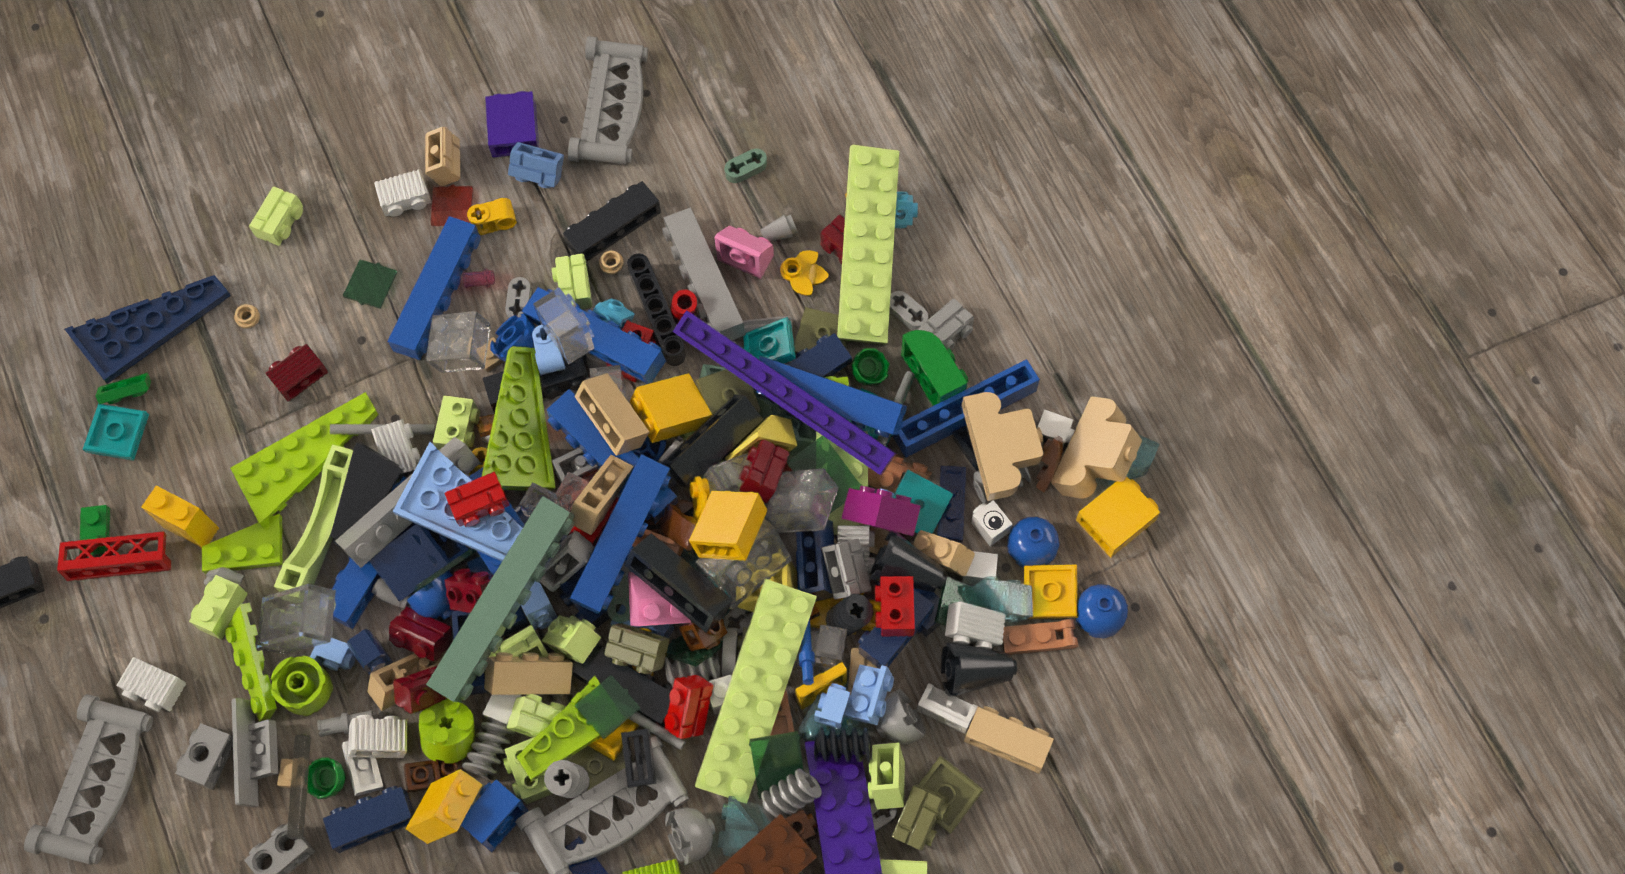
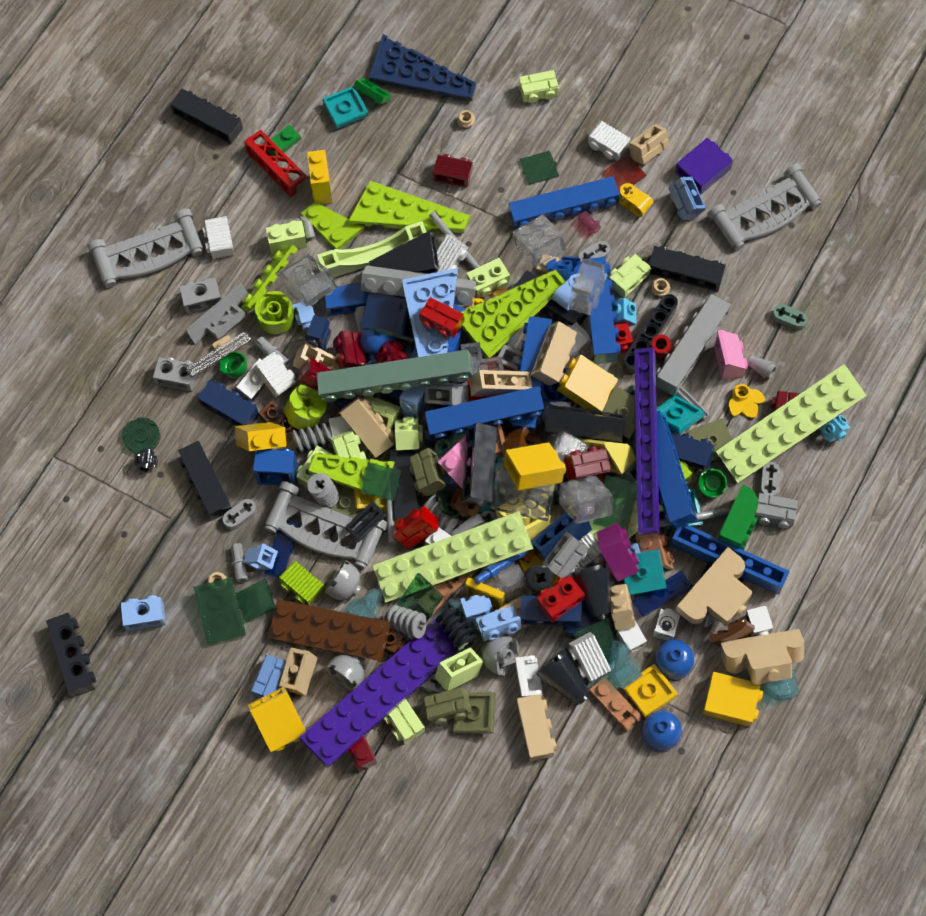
camera: 55 degrees right, 0 degrees up
yellow plate [690,476,710,522] -> none

